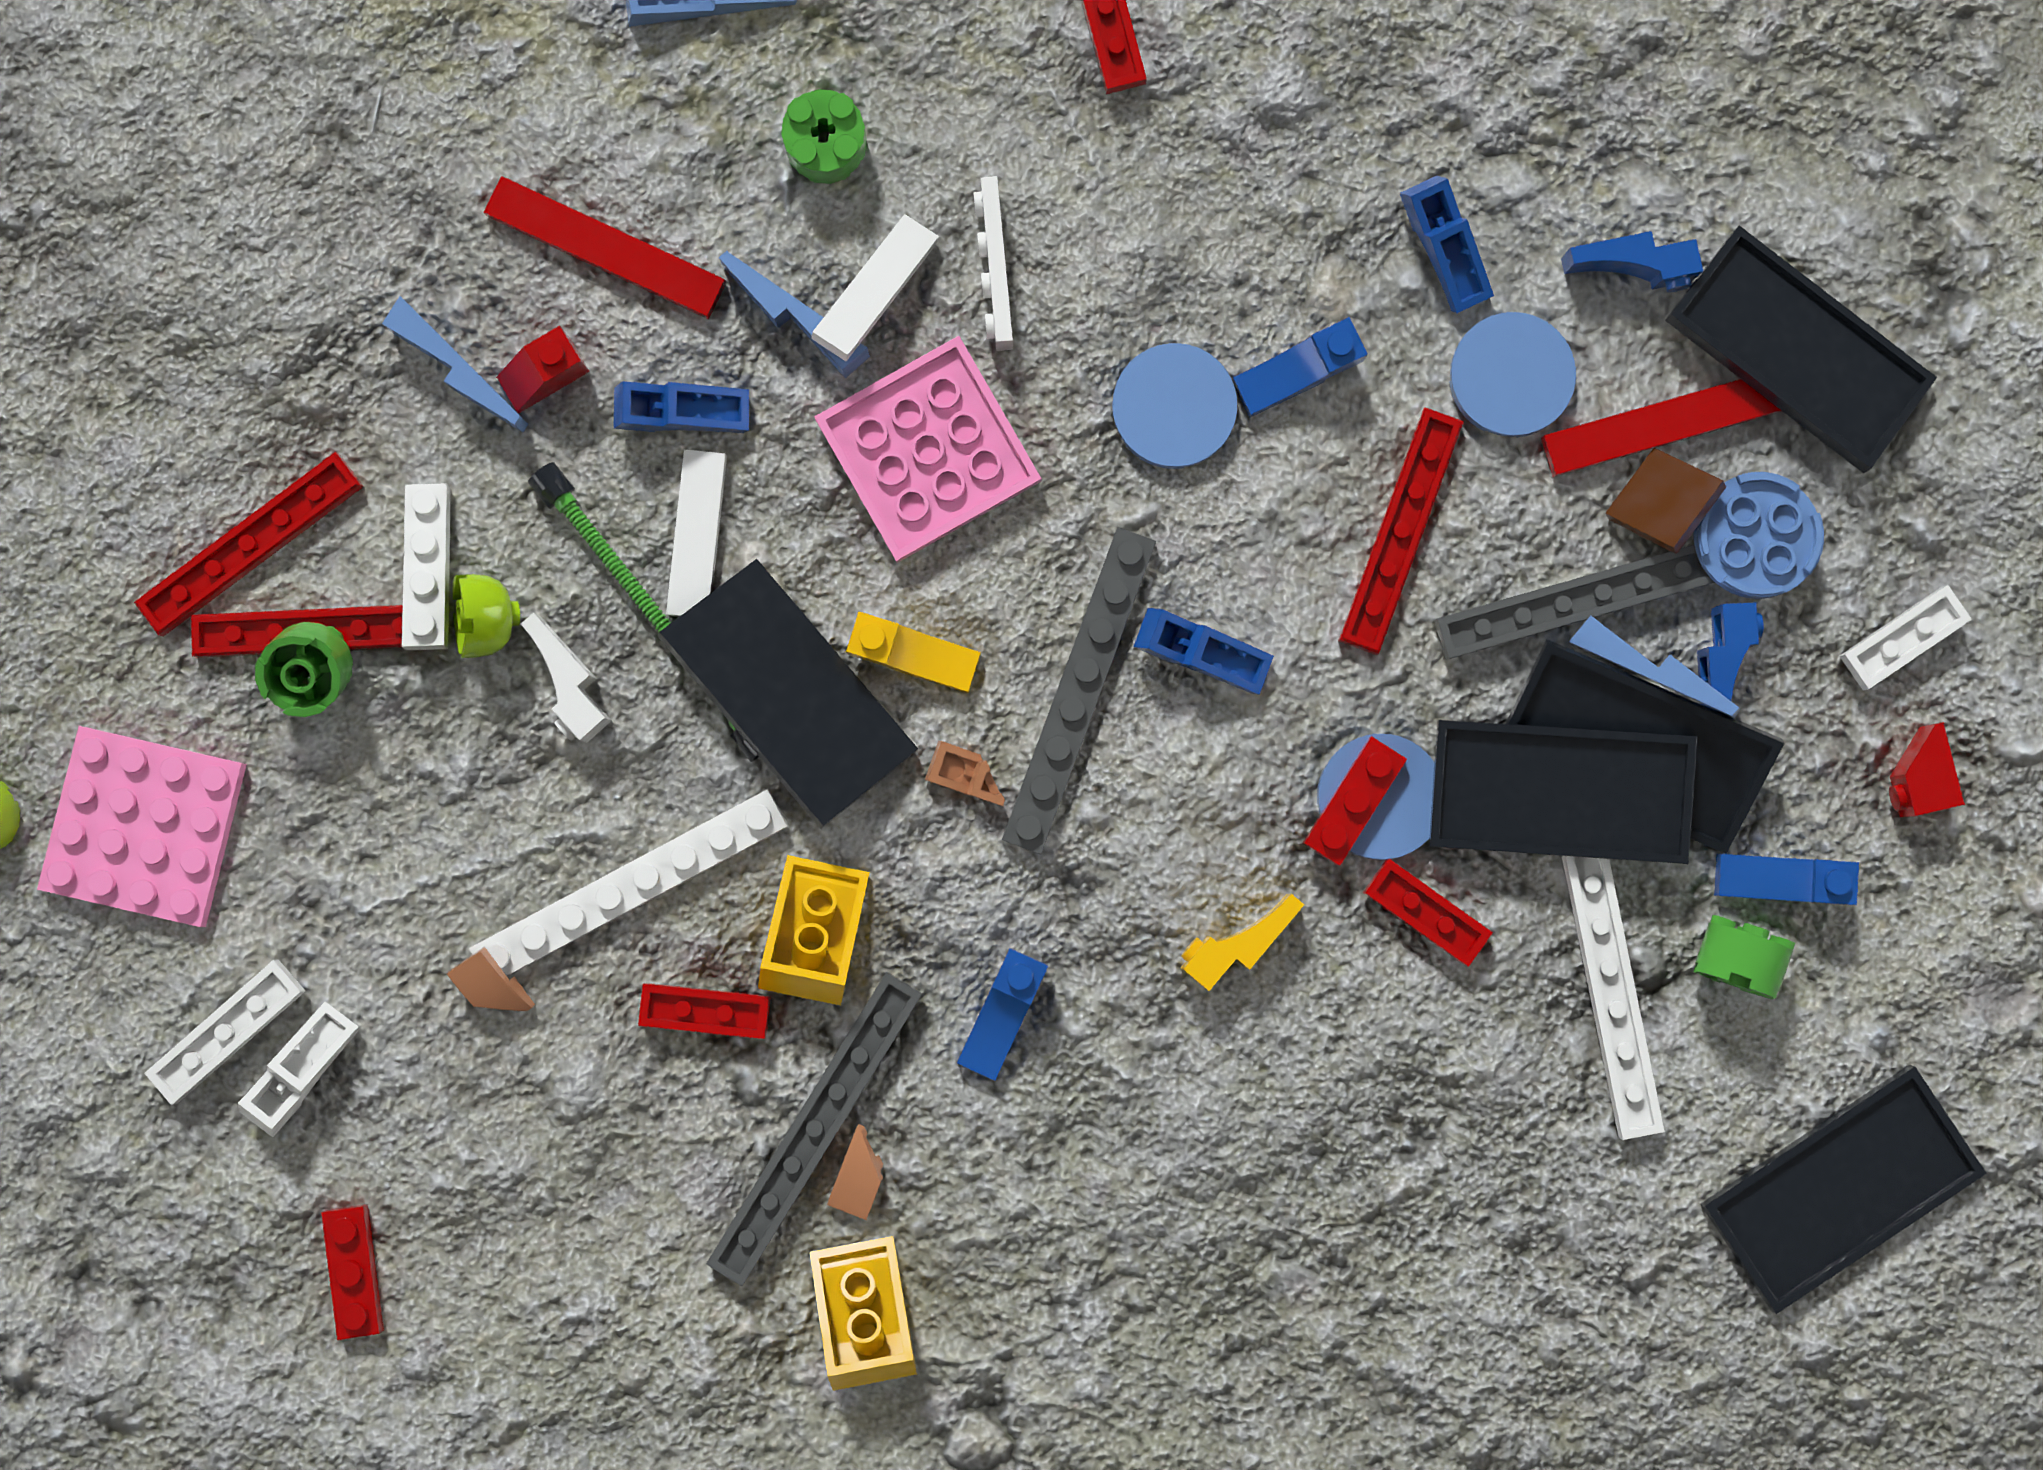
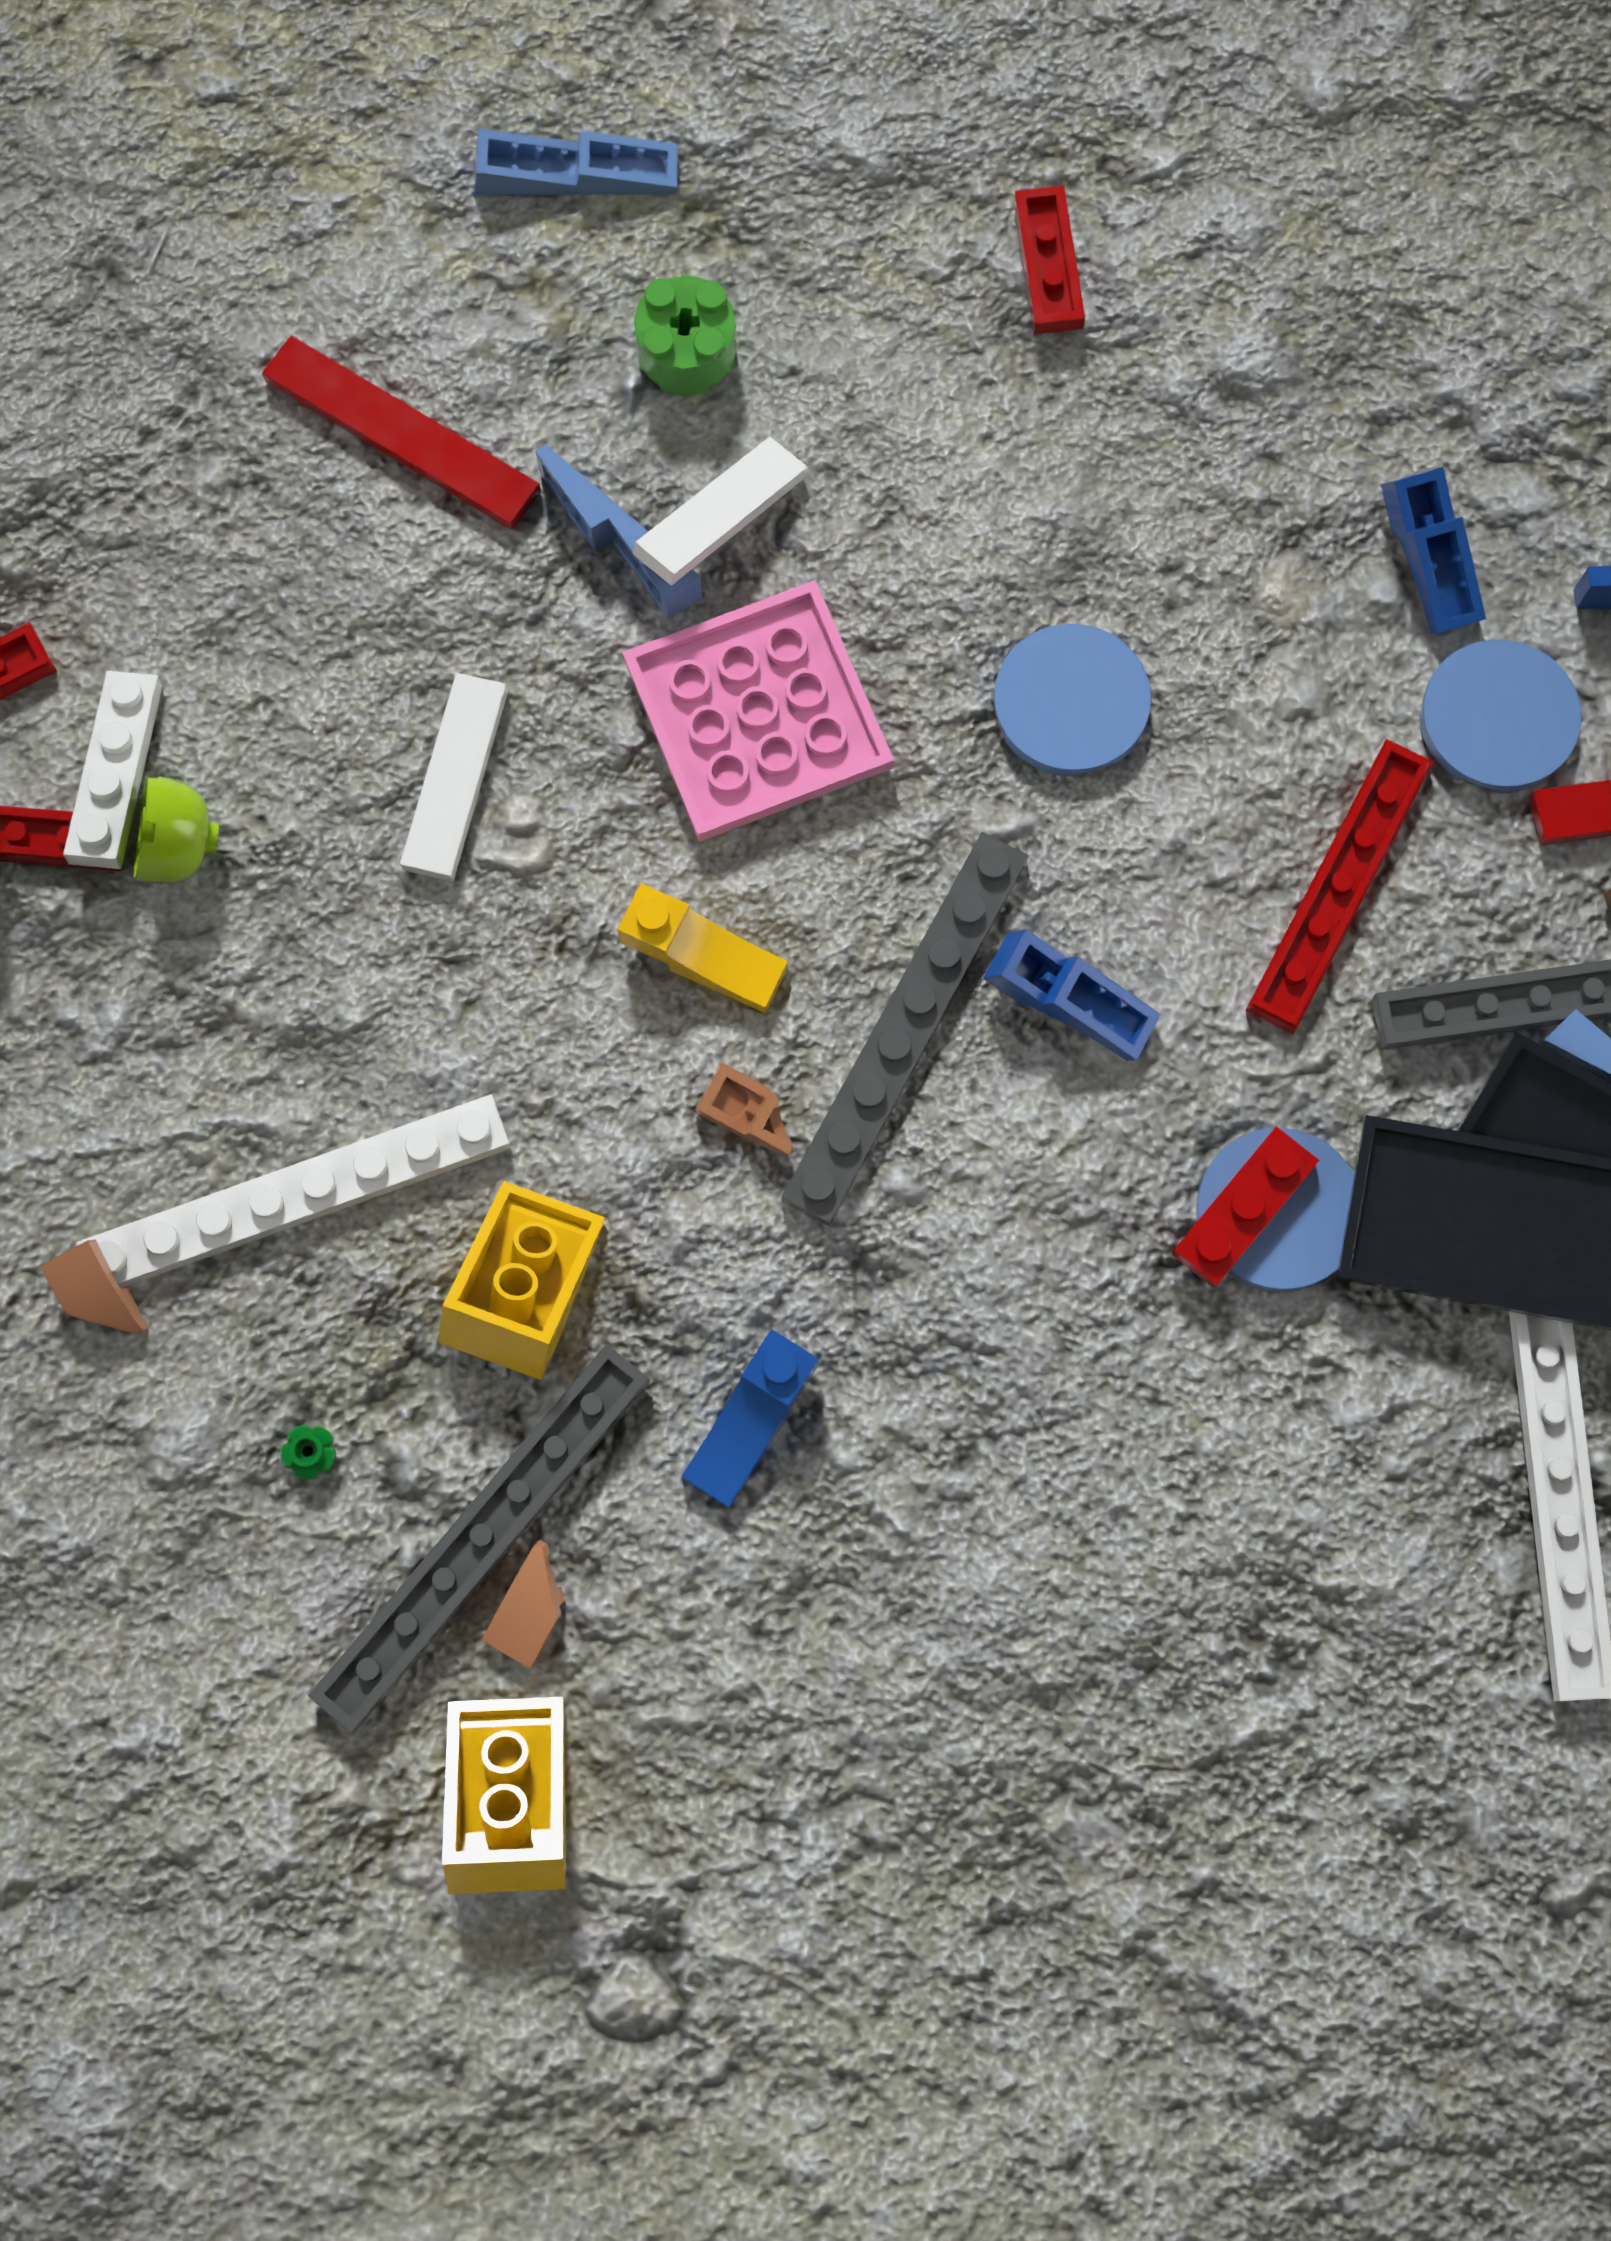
camera: 10 degrees right, 10 degrees down
medium blue slope [382,296,528,432] -> none
red slope [496,325,590,414] -> none
white slope [521,613,612,743] -> none
bright green hose [528,462,759,762] -> none
blue slope [614,381,749,433] -> none
red plate [638,983,771,1039] -> none
black tile [658,559,918,829] -> none
white plate [973,176,1013,351] -> none
yellow slope [1181,894,1304,991] -> none
blue slope [1232,317,1368,418] -> none
red plate [1363,858,1493,967] -> none
none -> green plate [280,1425,336,1480]

